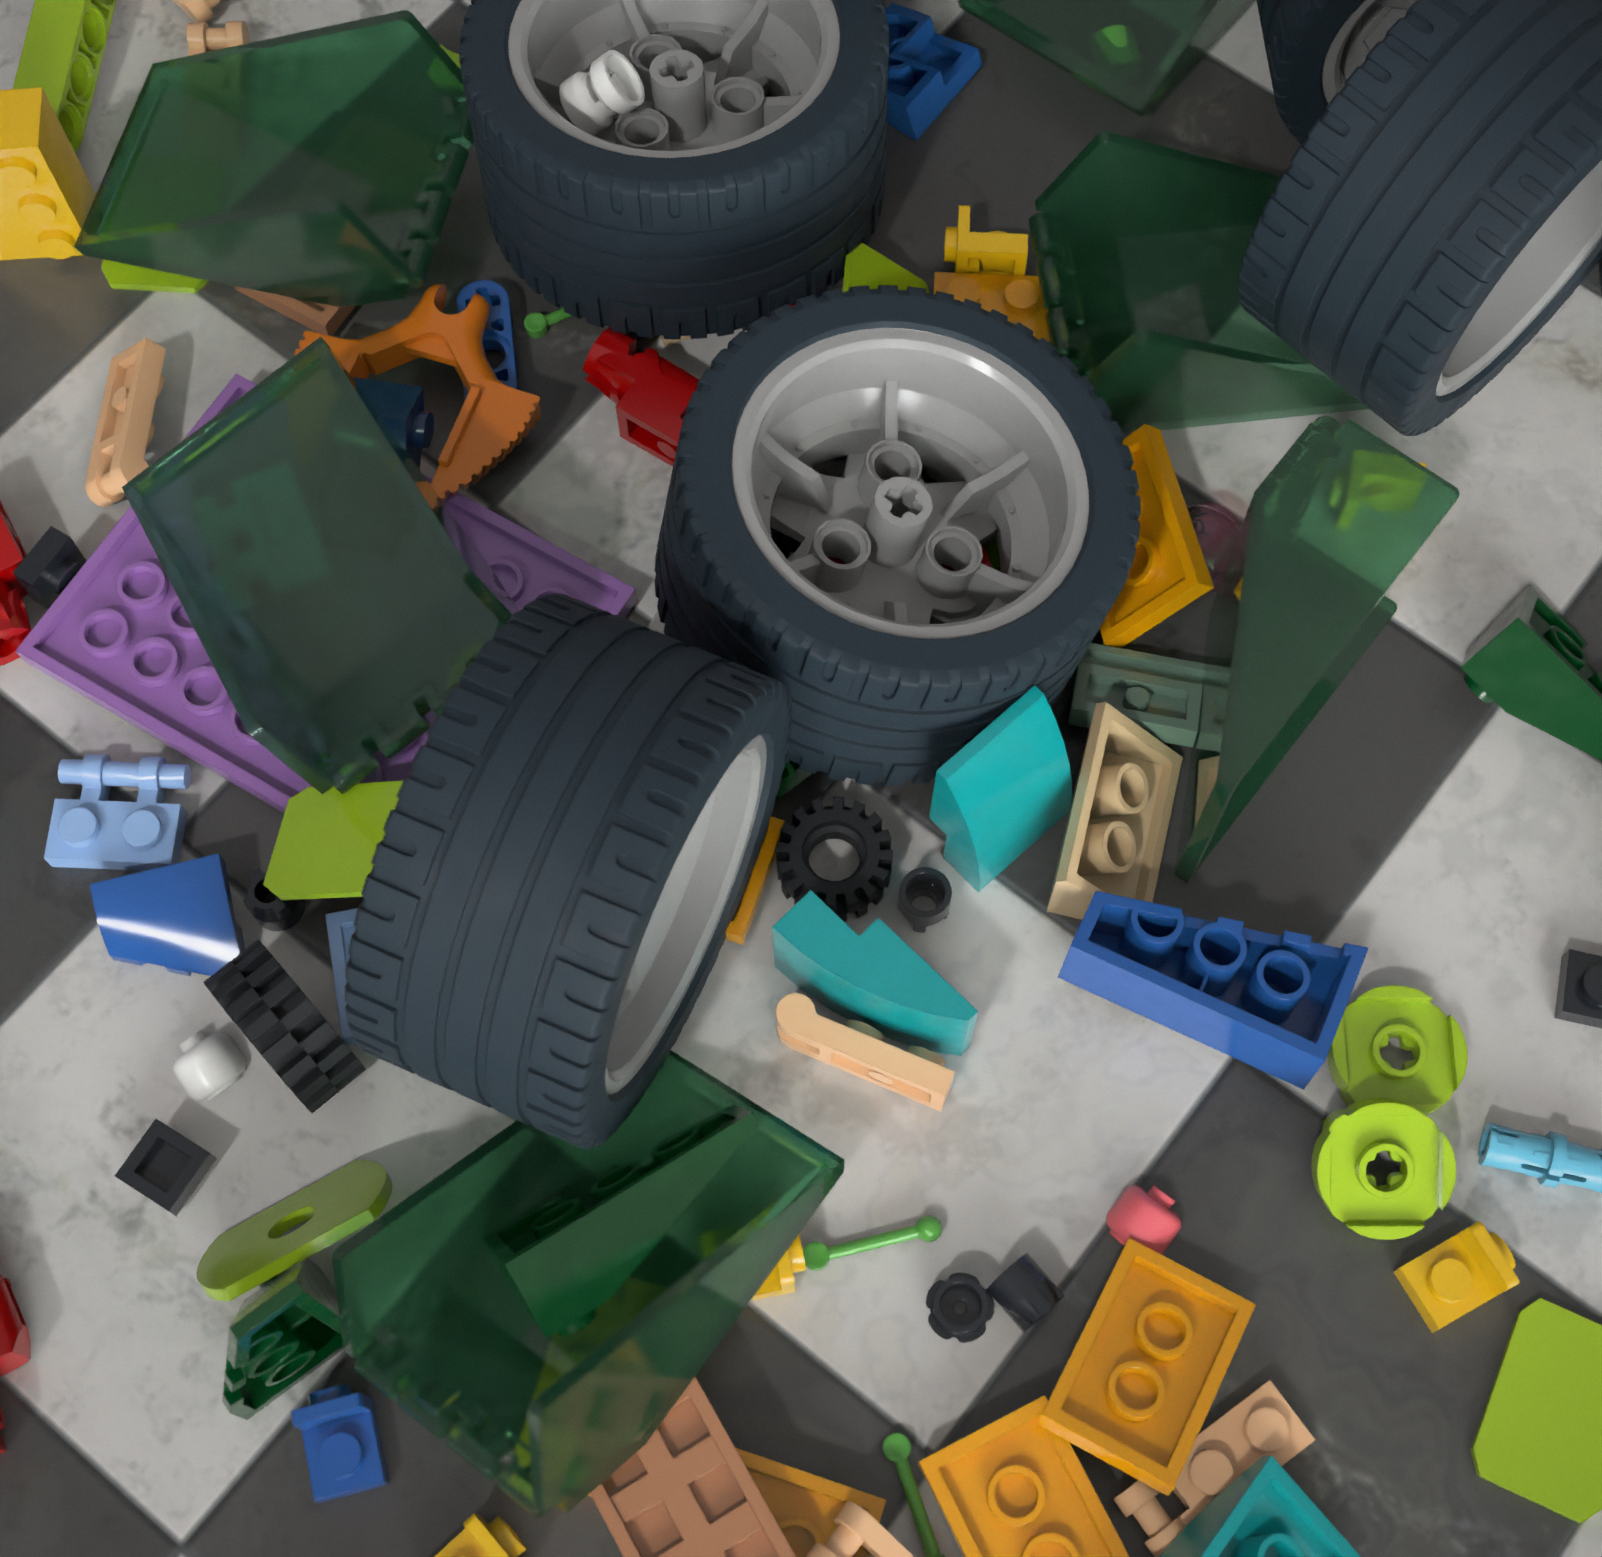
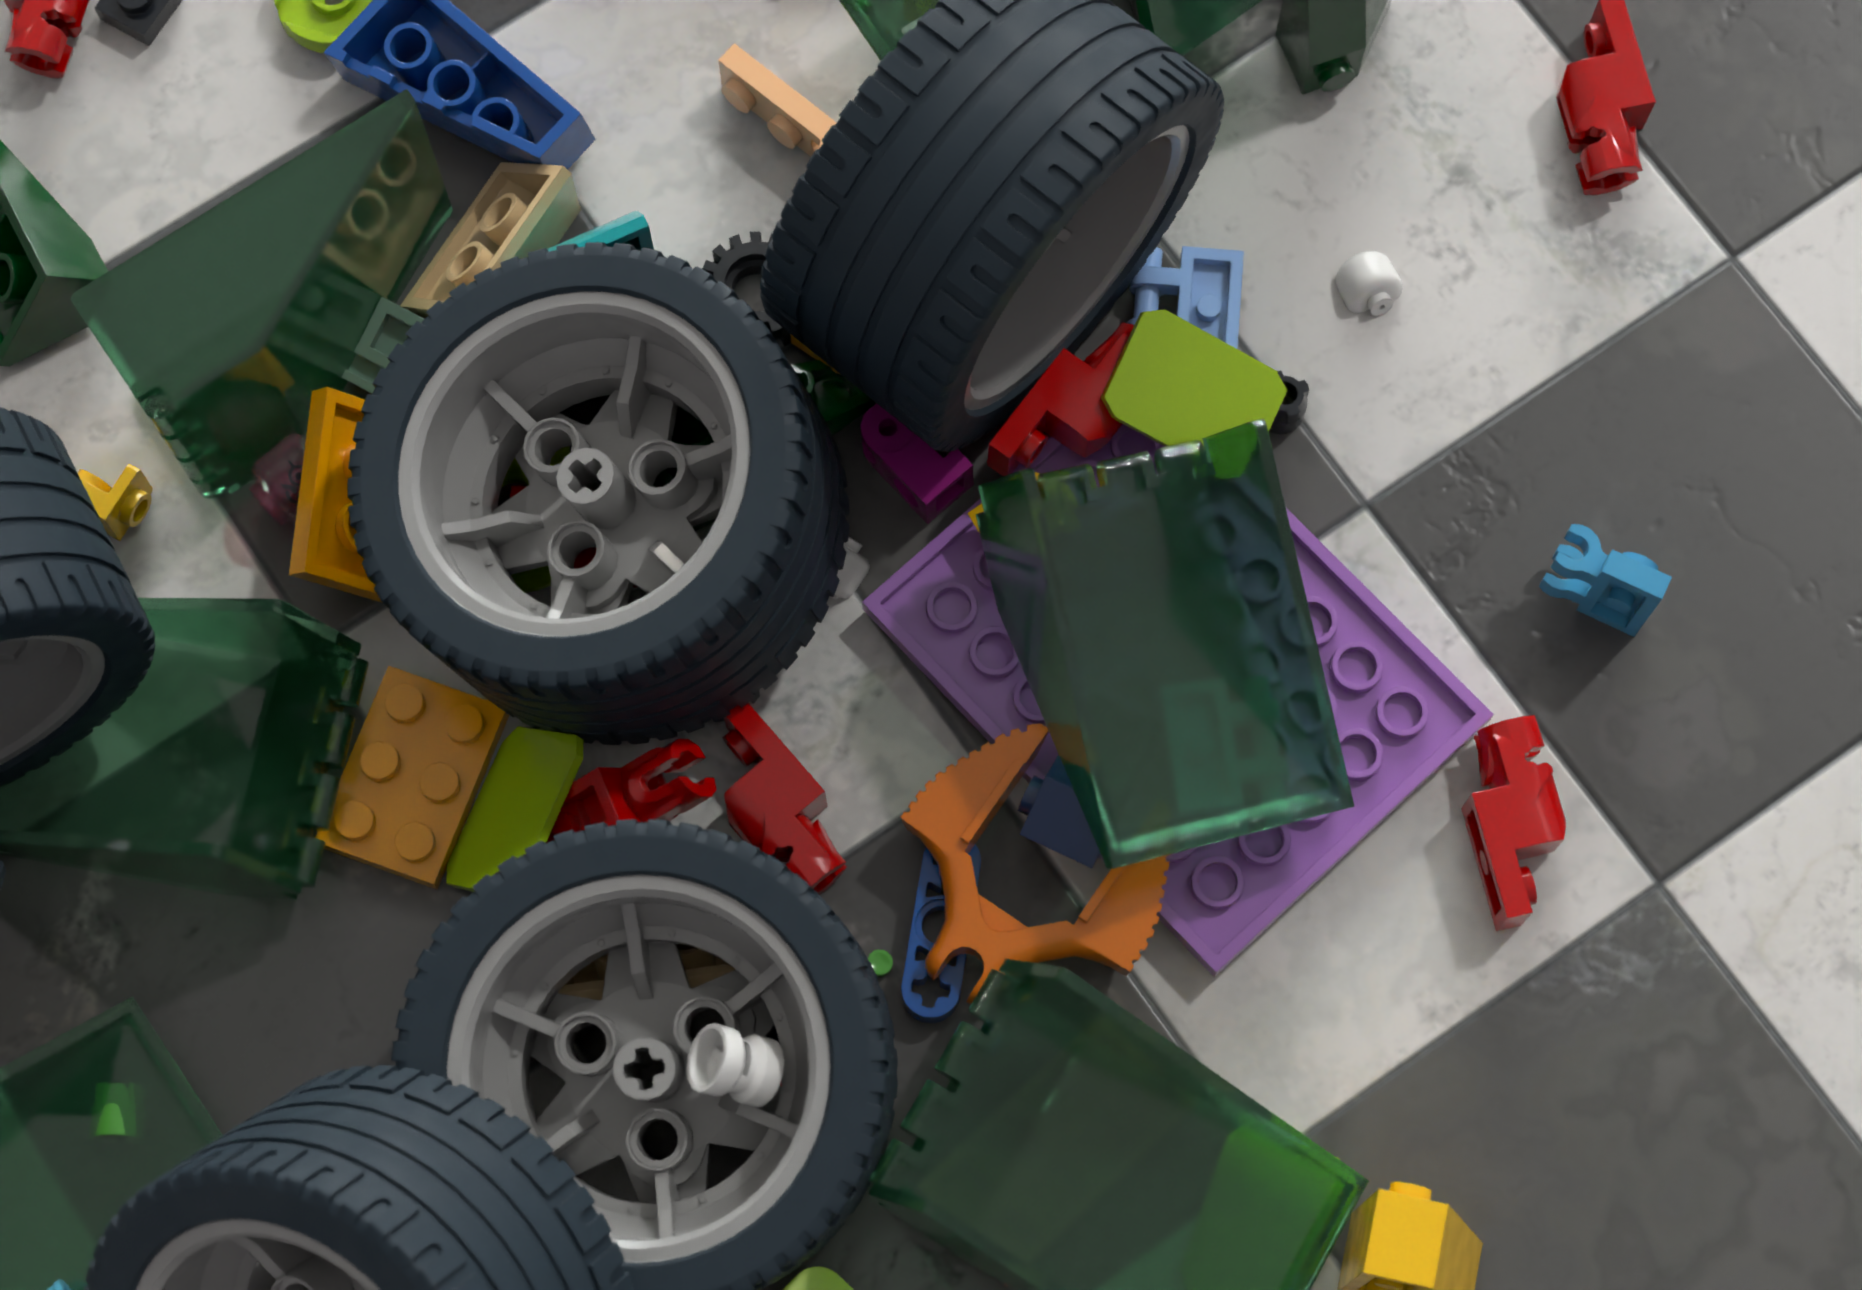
camera: 165 degrees left, 5 degrees up
black plate [13,526,86,609] -> none
light blue plate [44,754,191,871] -> none
light nougat plate [85,337,166,507] -> none
blue slope [90,853,245,976] -> none
black plate [115,1119,217,1216] -> none
lime piece [196,1159,393,1301] -> none
black tyre [203,939,366,1113] -> none
teal slope [772,890,978,1056] -> none
black hose [898,867,952,933] -> none
yellow bracket [944,205,1028,276] -> none

